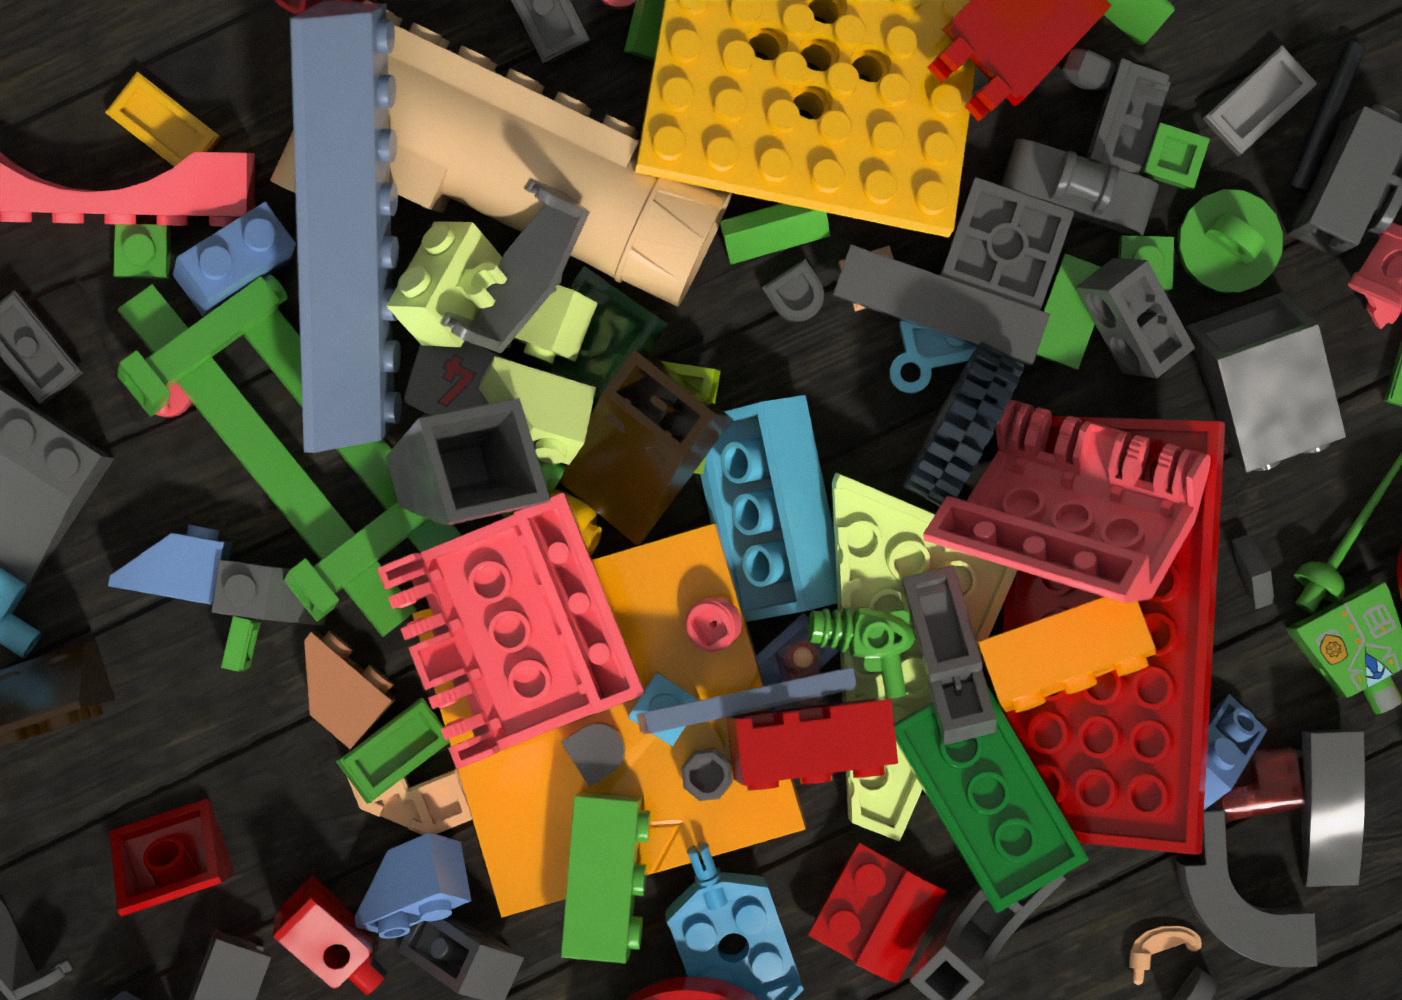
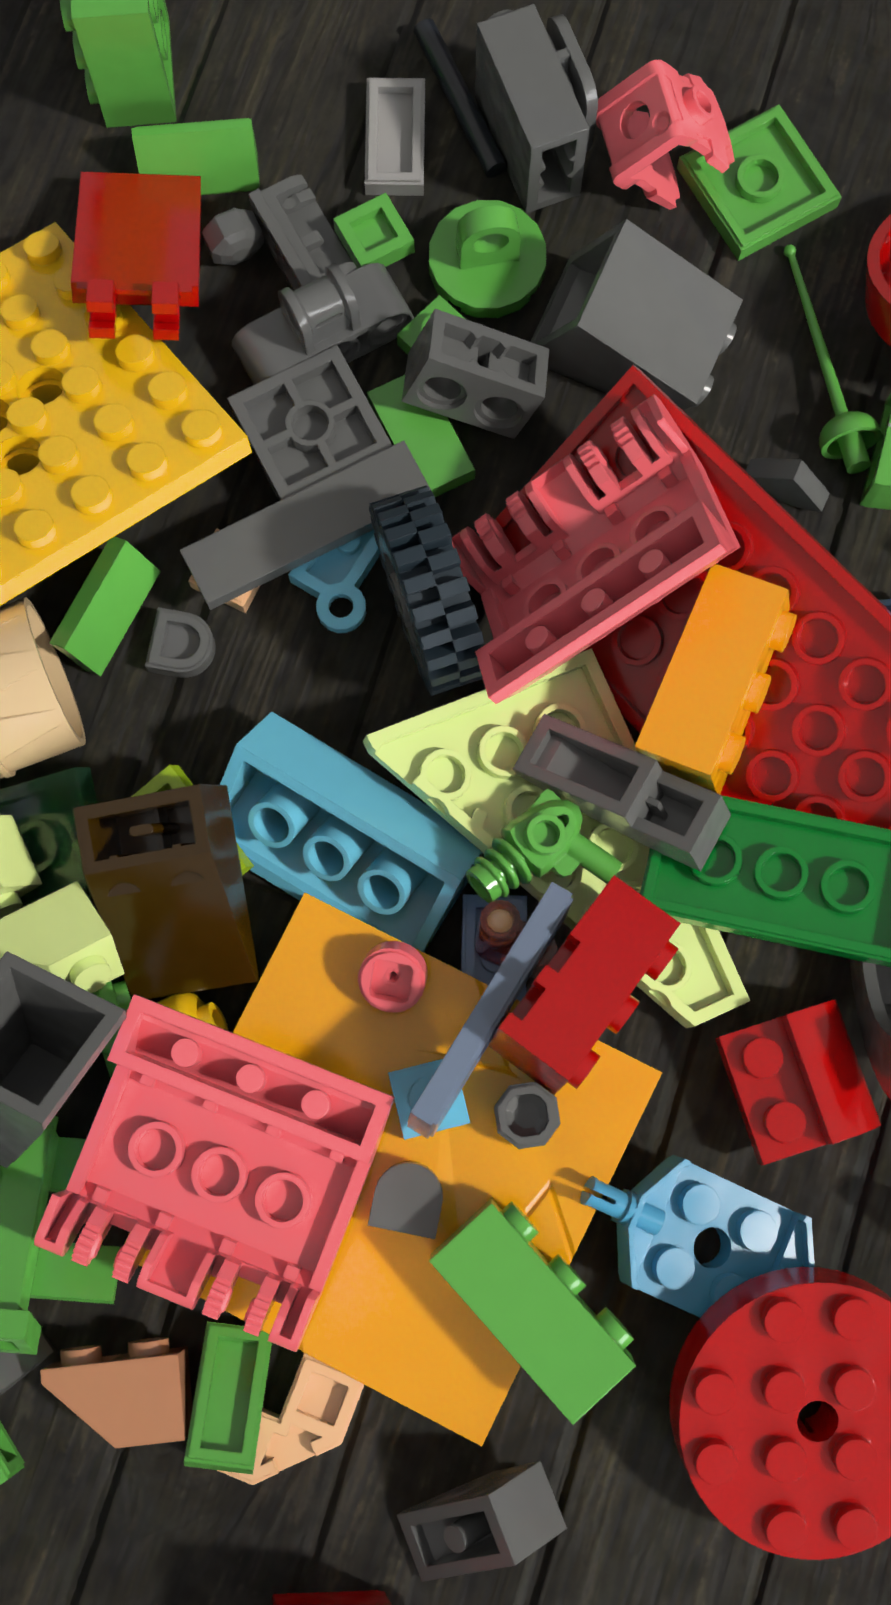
camera: 50 degrees left, 10 degrees down
medium blue slope [355,832,471,939] -> none

